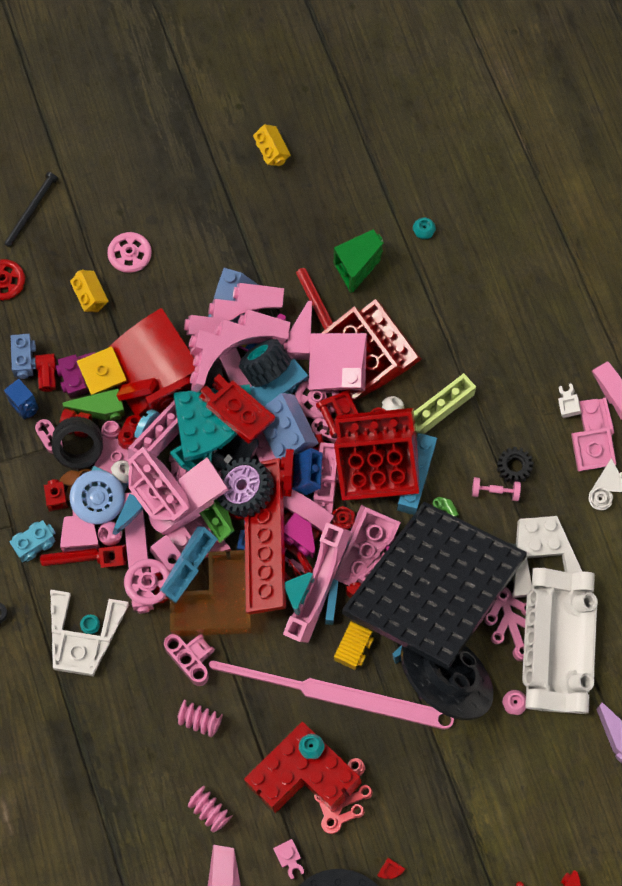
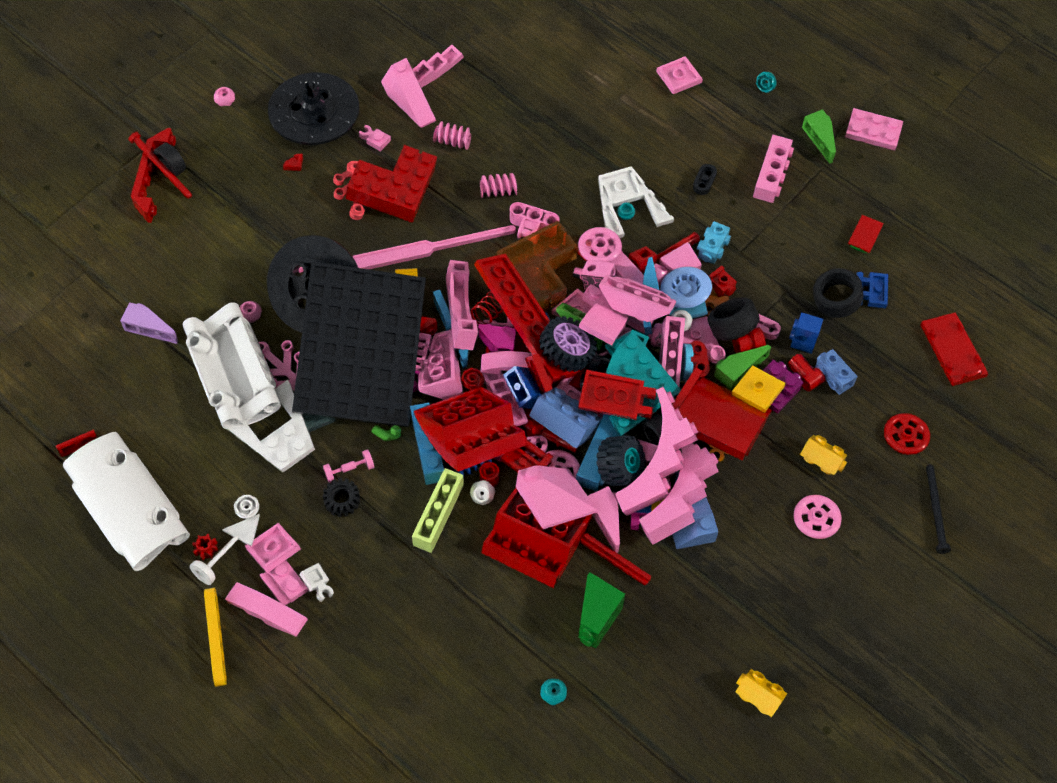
camera: 150 degrees right, 10 degrees down
red tile [116,377,158,401] -> none
dark azure slope [160,526,218,603] -> none
teal slope [285,572,315,615] -> none
teal plate [299,734,325,759] -> none

